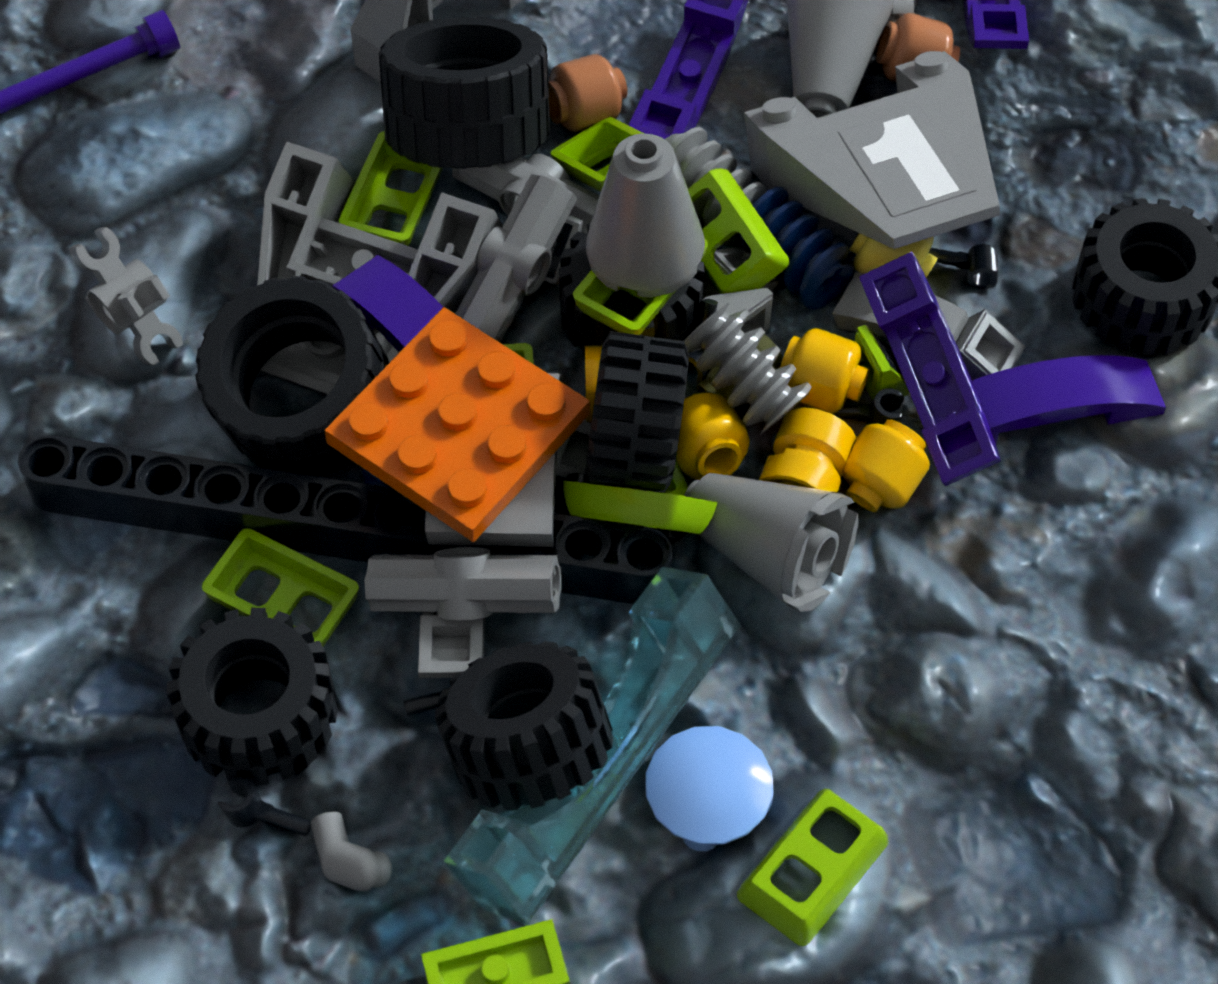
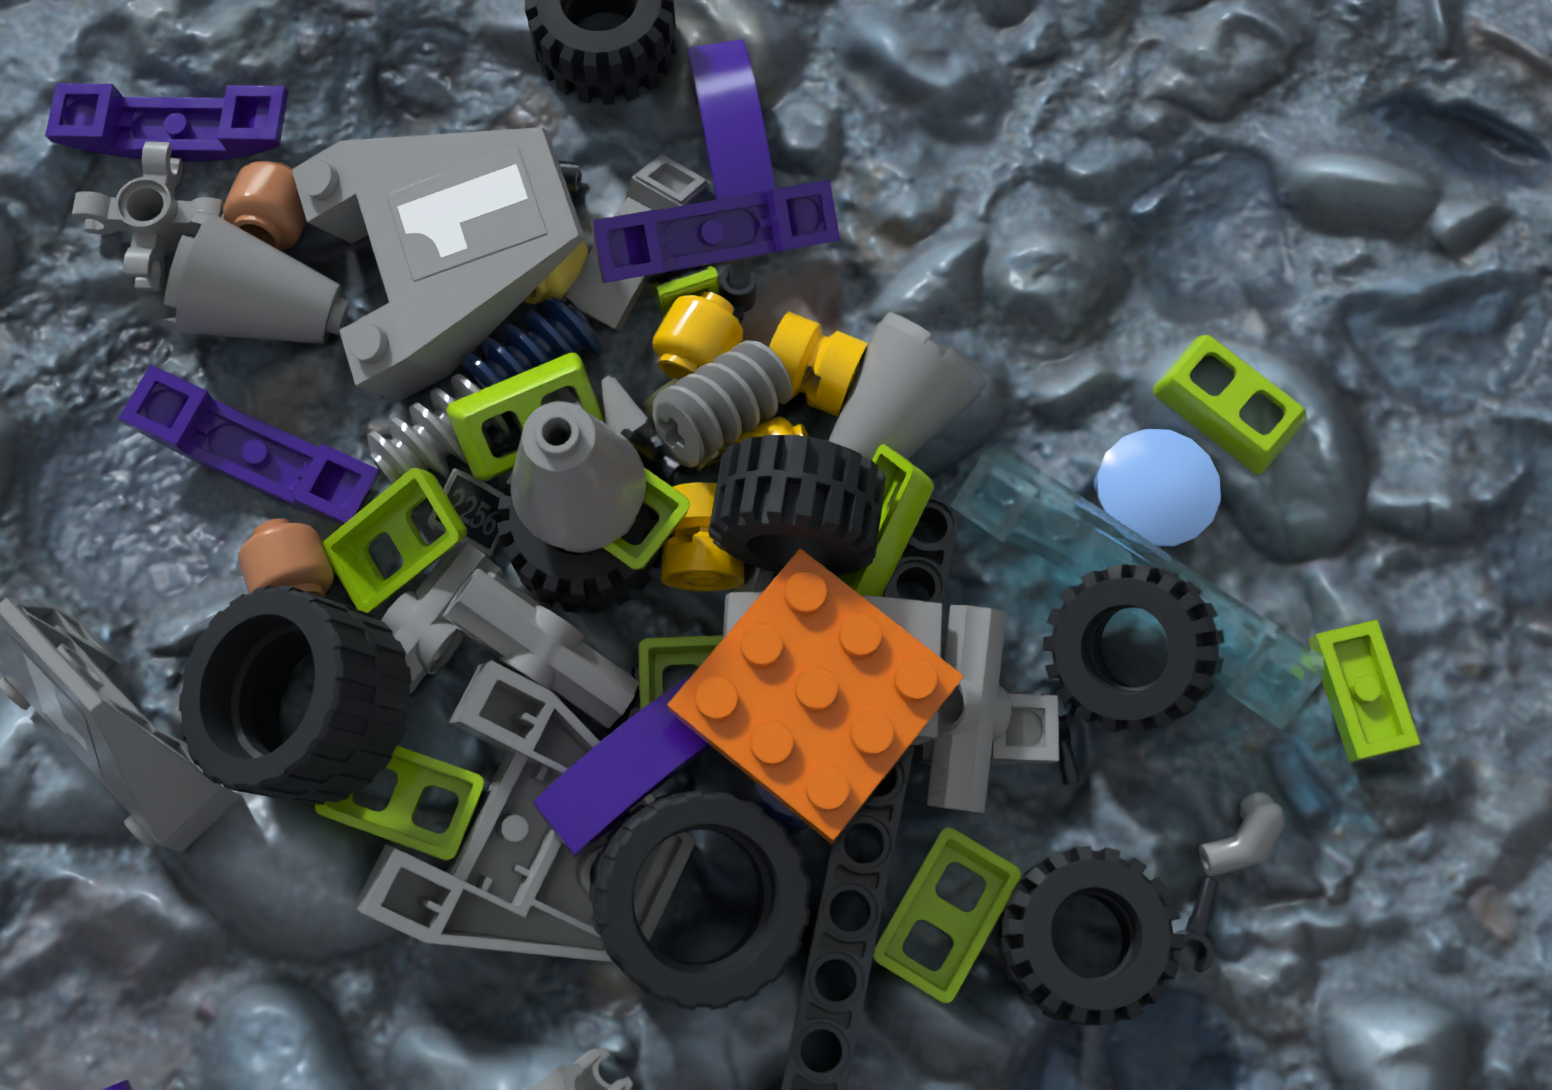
camera: 90 degrees left, 15 degrees up
yellow head [843,419,930,512] -> none

